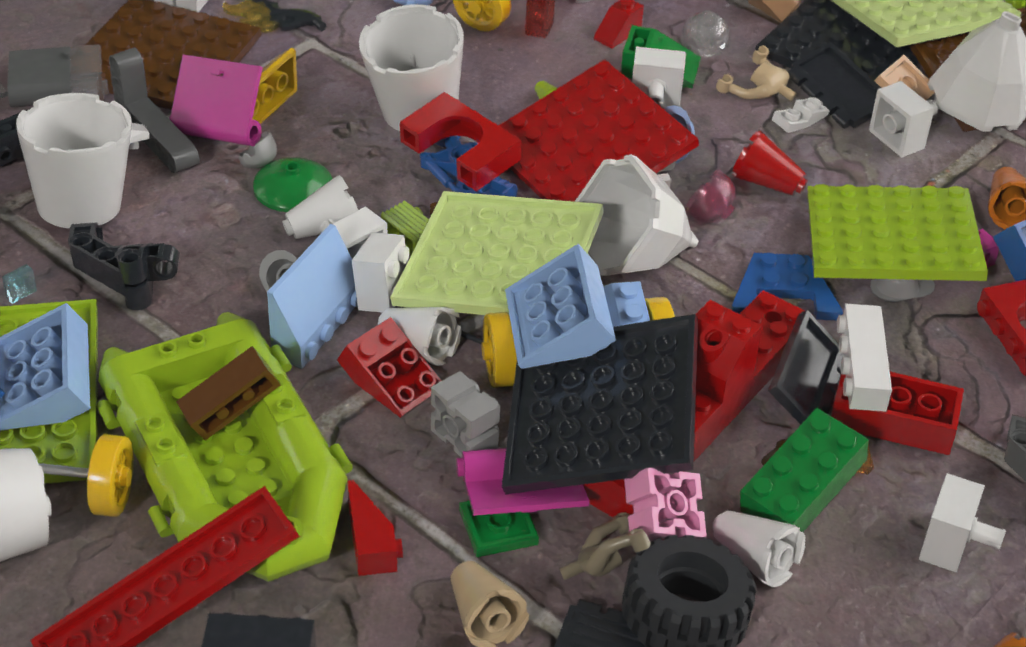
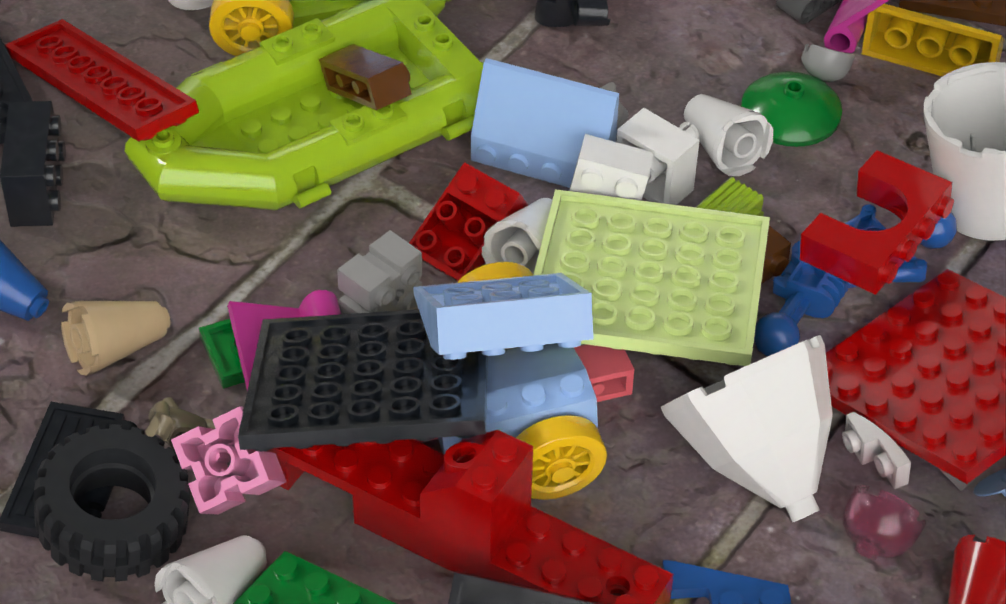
camera: 85 degrees right, 5 degrees up
red slope [347,480,403,576] -> none

